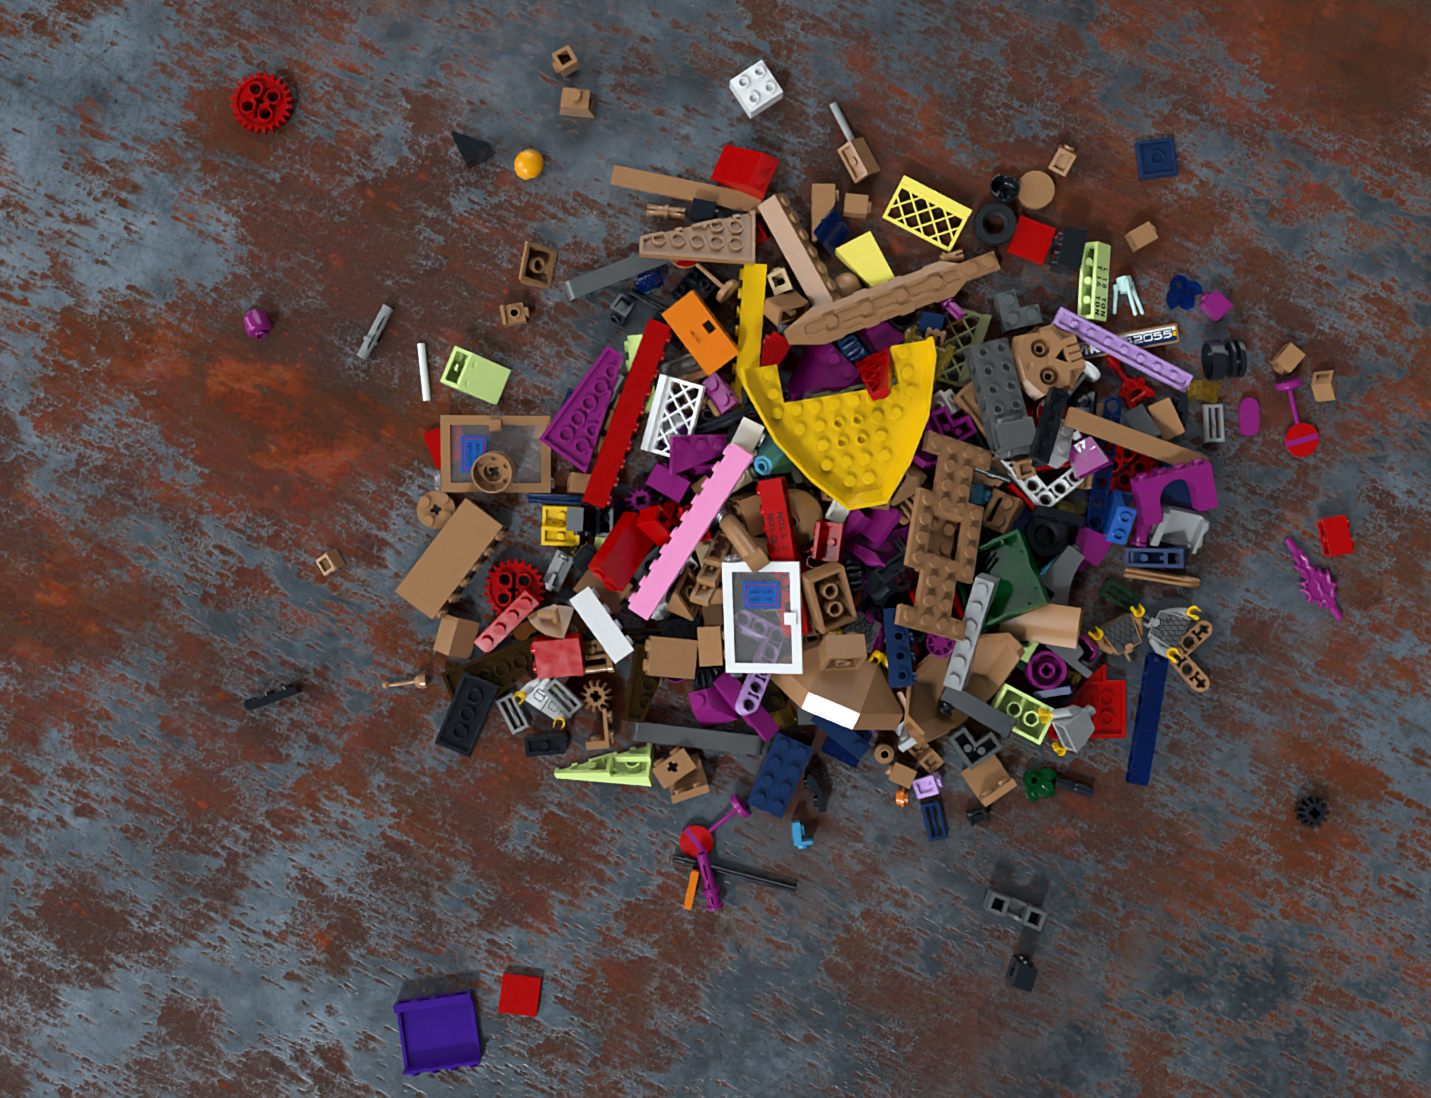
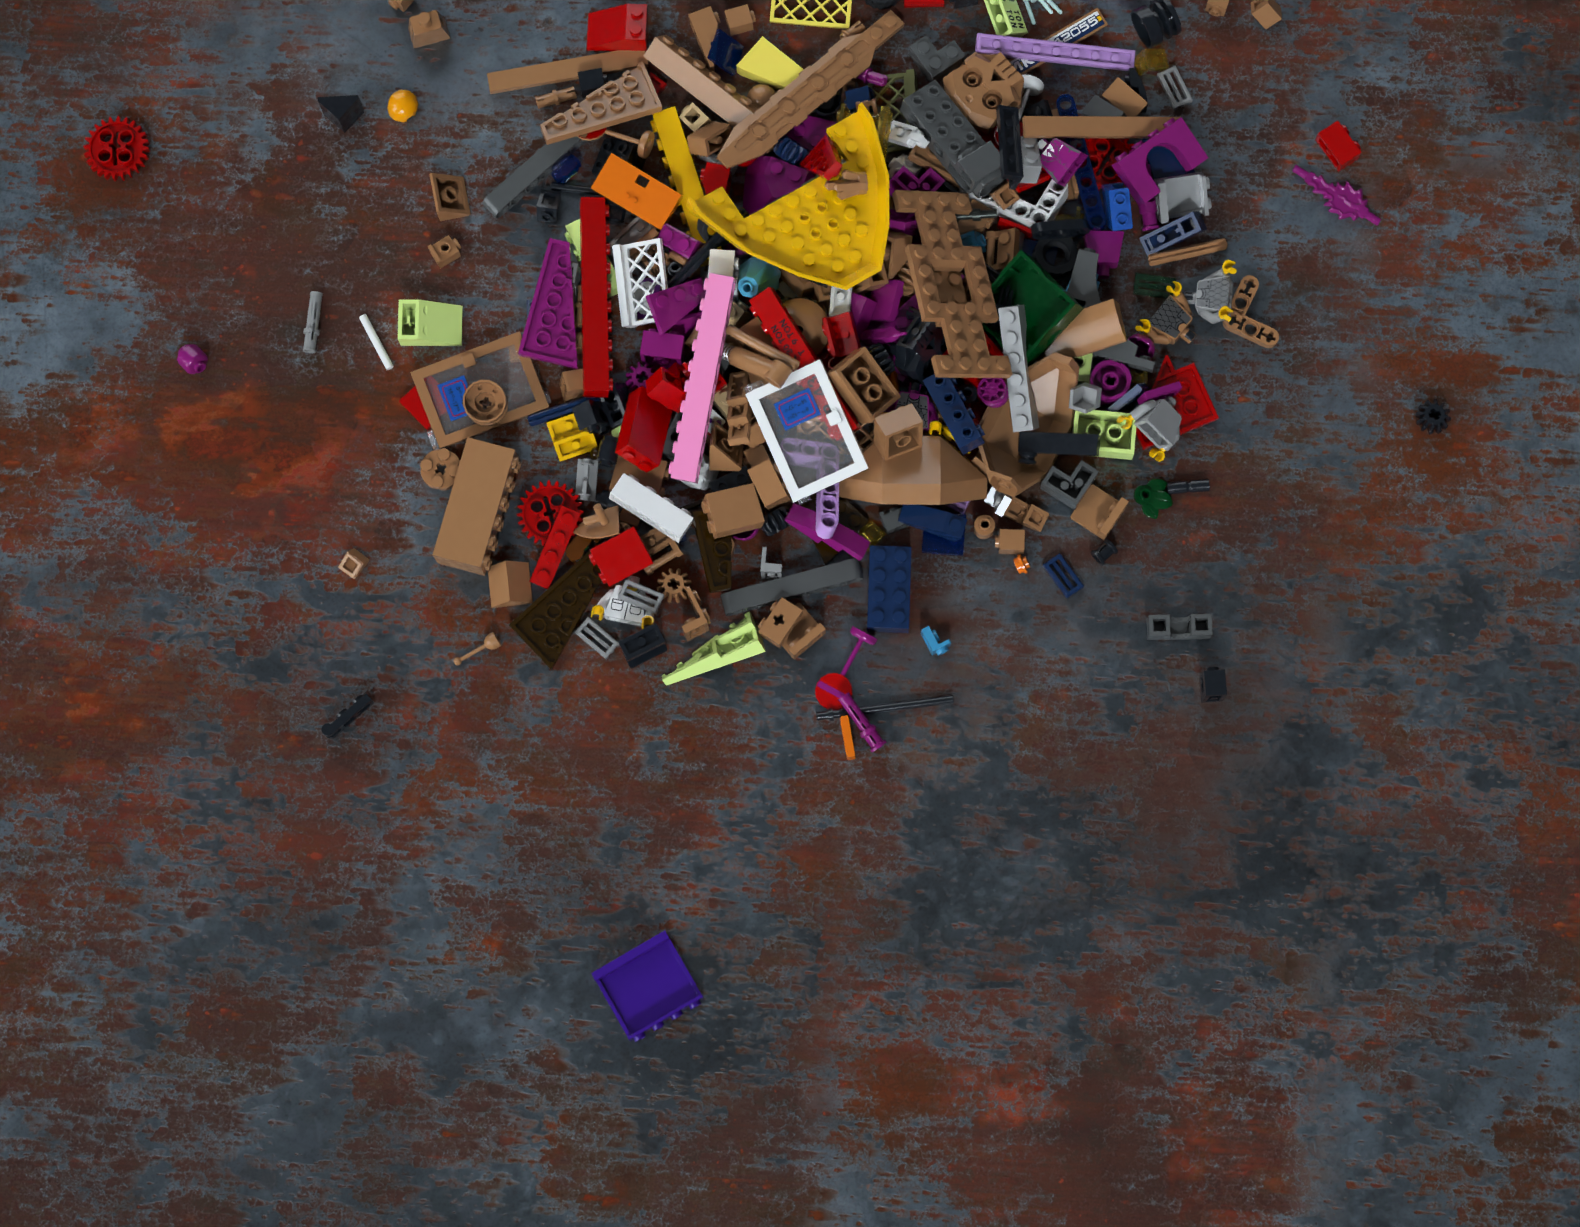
camera: 15 degrees left, 10 degrees down
black tile [435,671,500,758] -> none
red tile [498,972,542,1017] -> none
magenta slope [688,687,739,728] -> none
black slope [803,772,827,812] -> none
lavender bracket [912,771,945,799] -> none
red piece [1106,355,1156,411] -> none
clear blue beam [1126,652,1169,786] -> none
magenta tile [1238,398,1259,437] -> none
piece [1274,377,1319,457] -> none
none -> medium nougat piece [725,324,800,371]
none -> light grey panel [760,547,783,580]
none -> medium nougat rock [824,169,868,200]
none -> white hinge [882,120,930,148]
none -> light grey panel [1069,382,1102,414]
none -> magenta tile [1137,381,1182,405]

